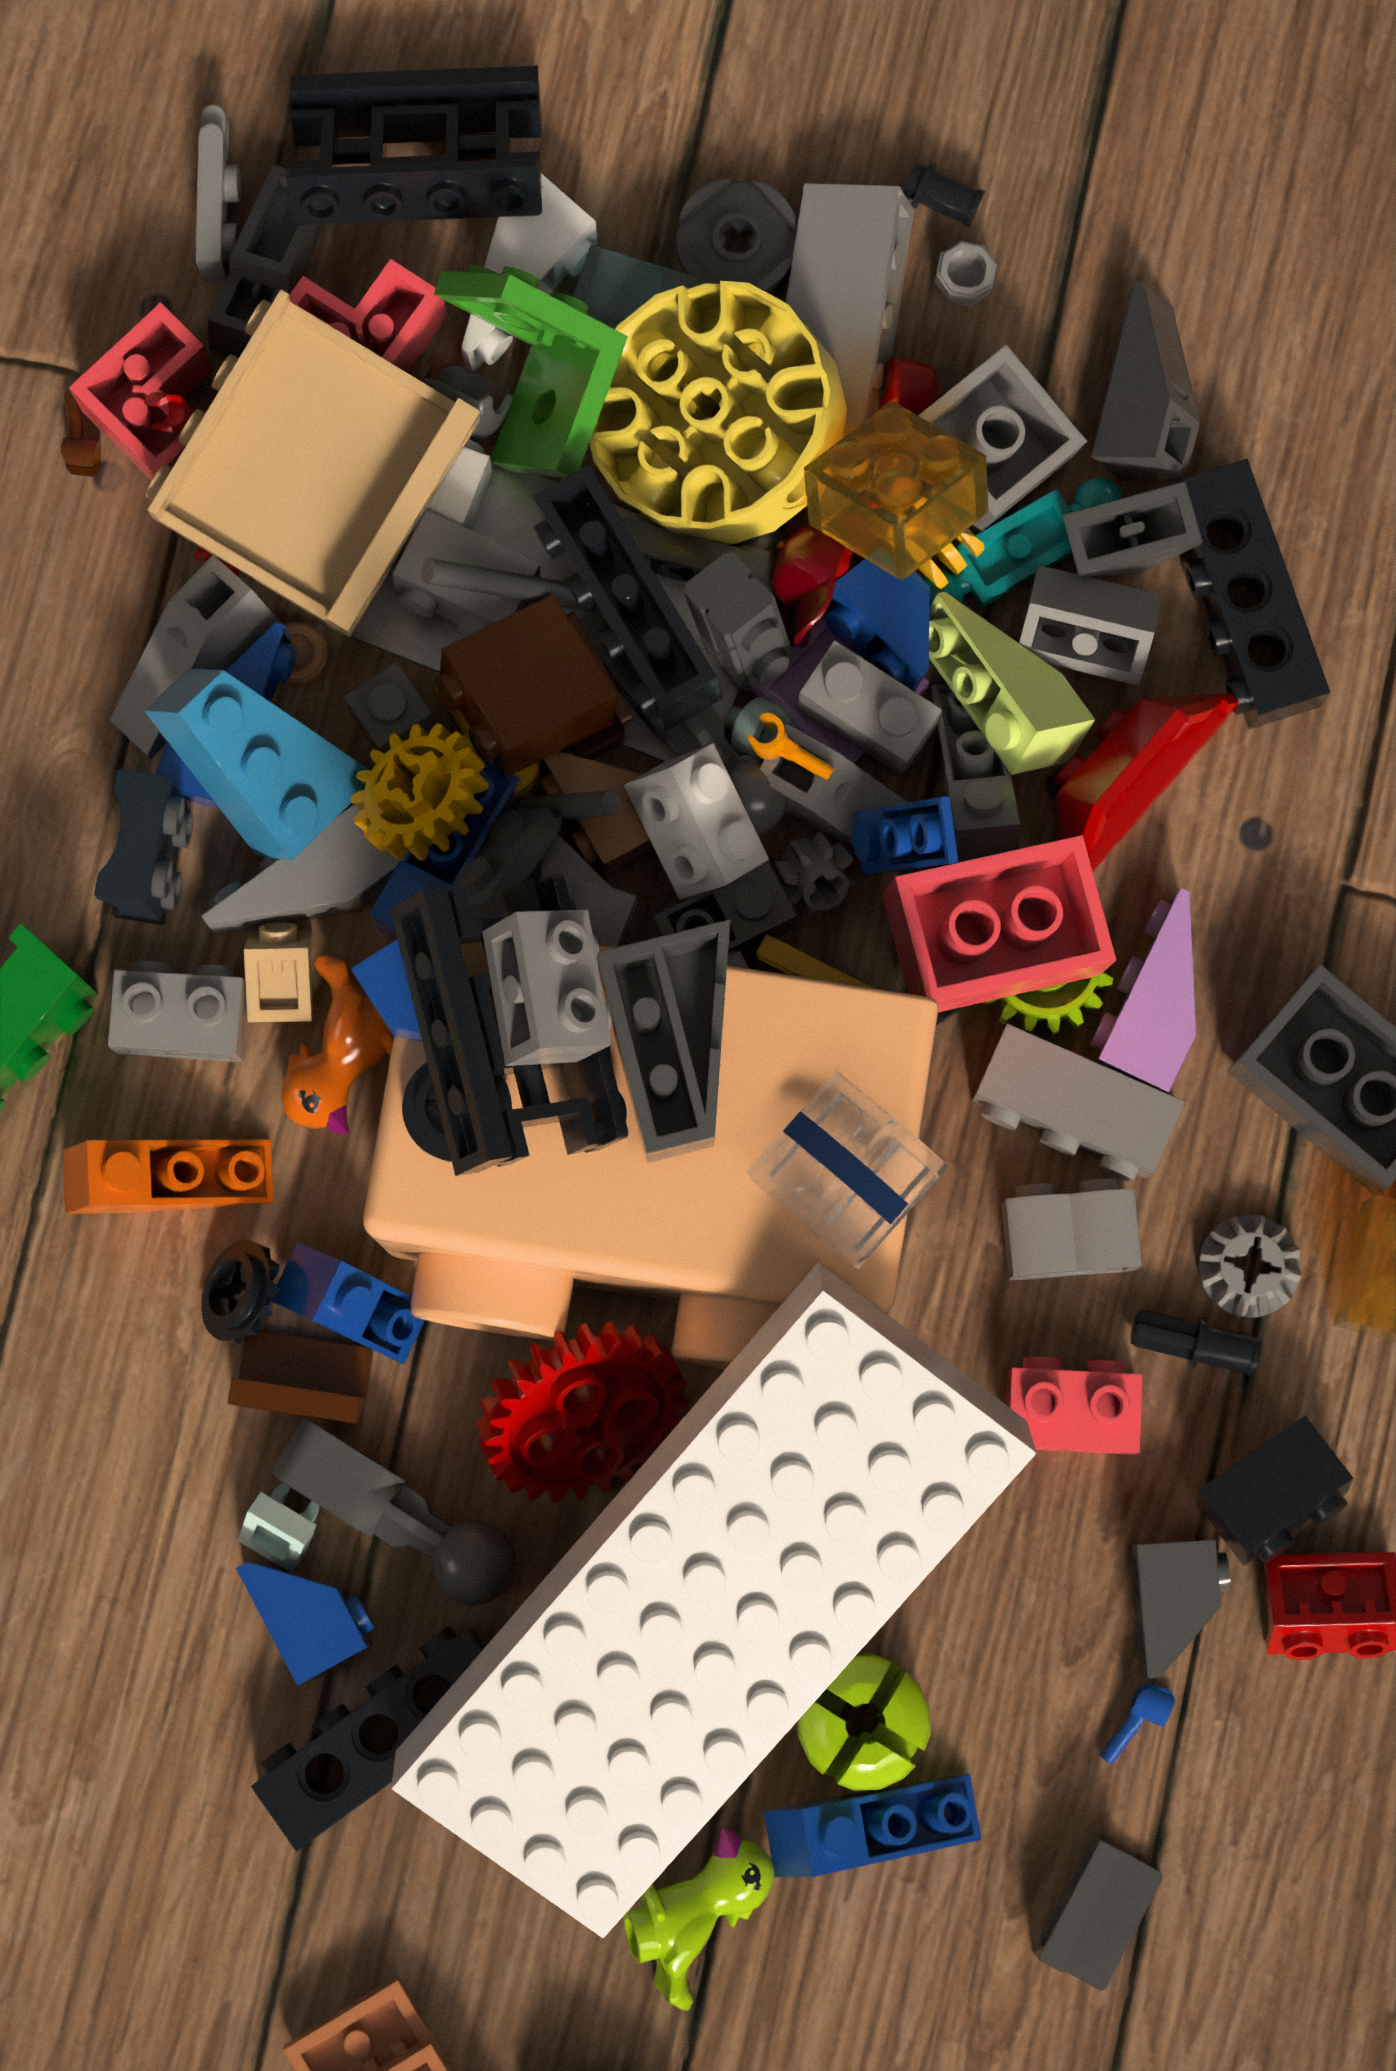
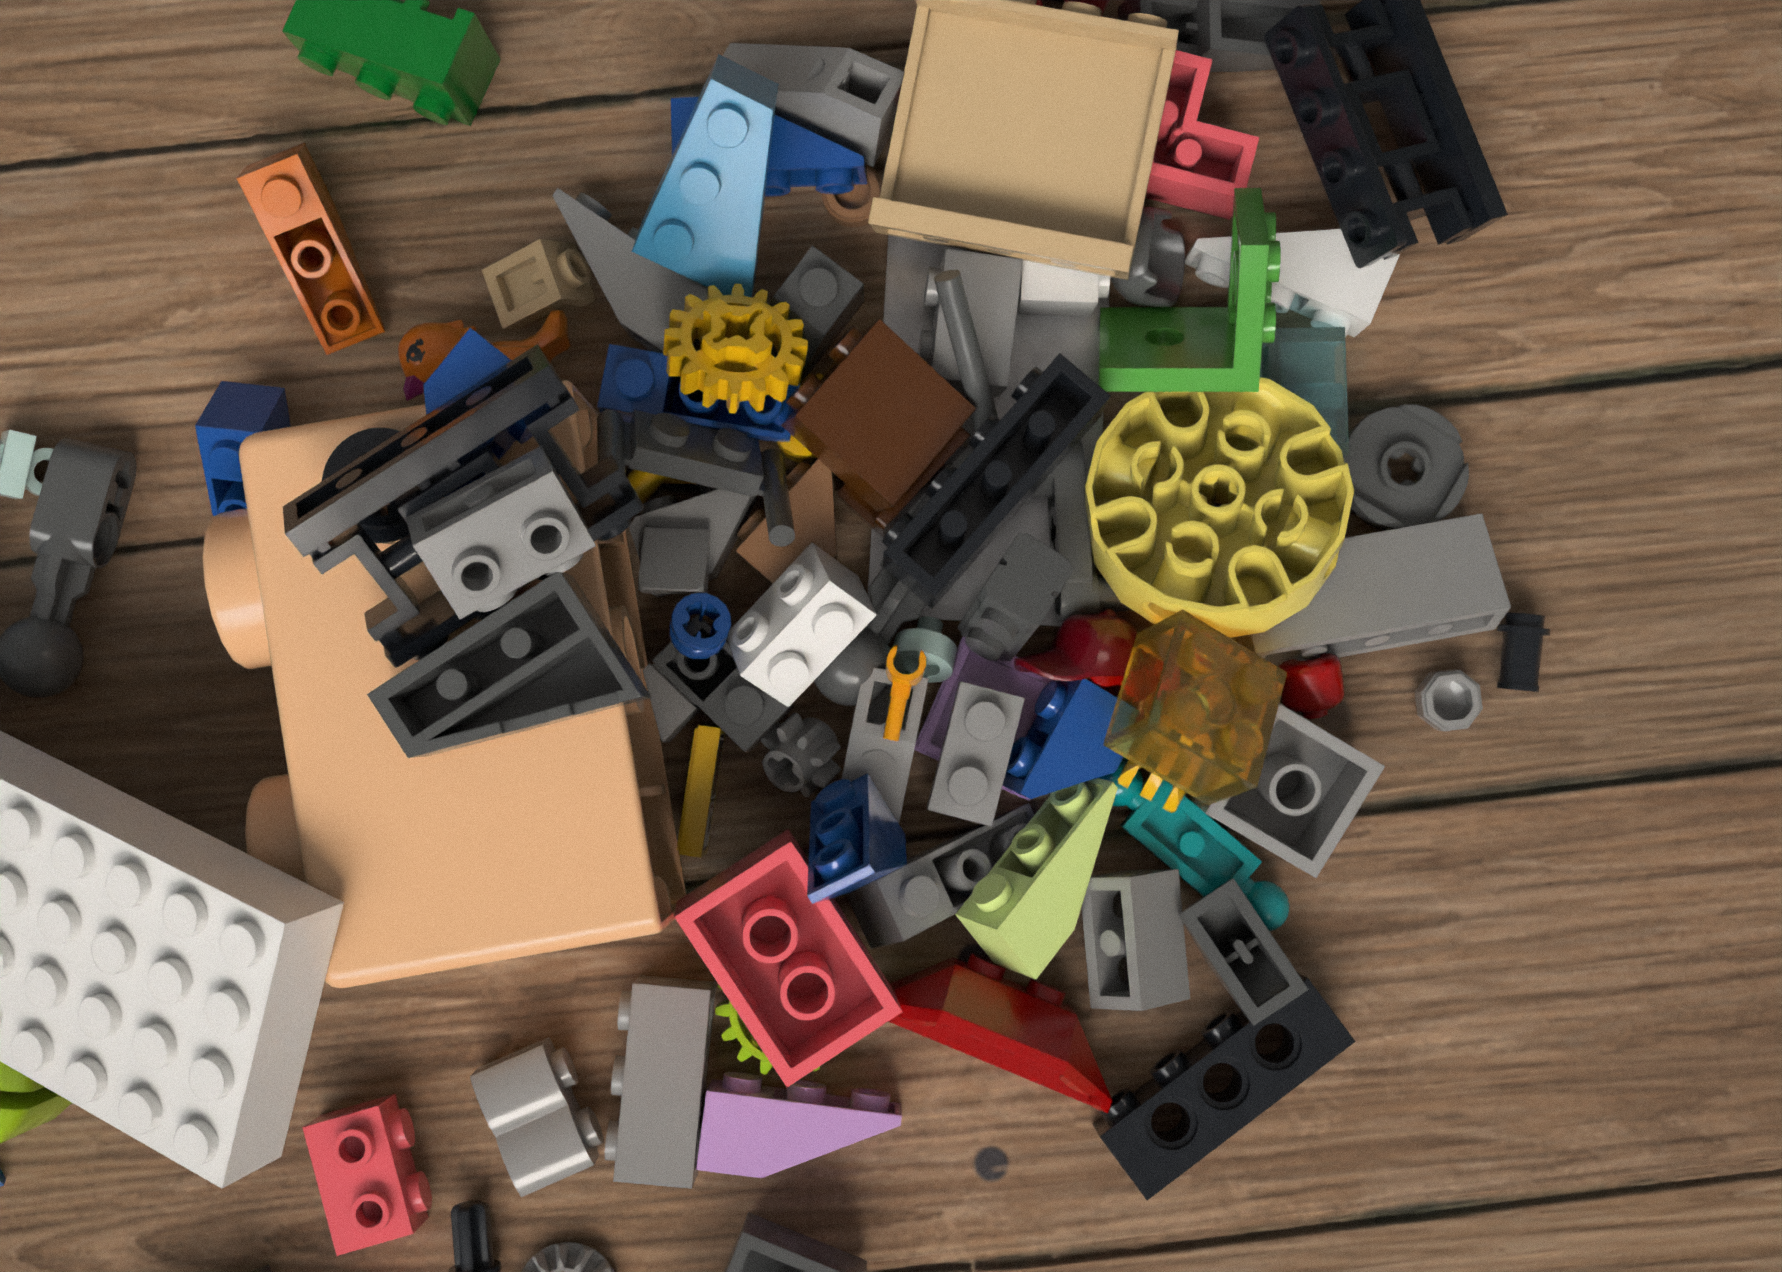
camera: 65 degrees right, 5 degrees up
black brick [94,769,194,925] -> none
light grey brick [108,961,247,1062] -> none
black gear [201,1240,281,1344] -> none
reddish brown panel [227,1331,374,1425] -> none
red gear [476,1322,688,1503] -> none
clear slope [746,1070,948,1270] -> none
dark grey slope [1091,281,1200,481] -> none
none -> blue bush [669,593,731,659]

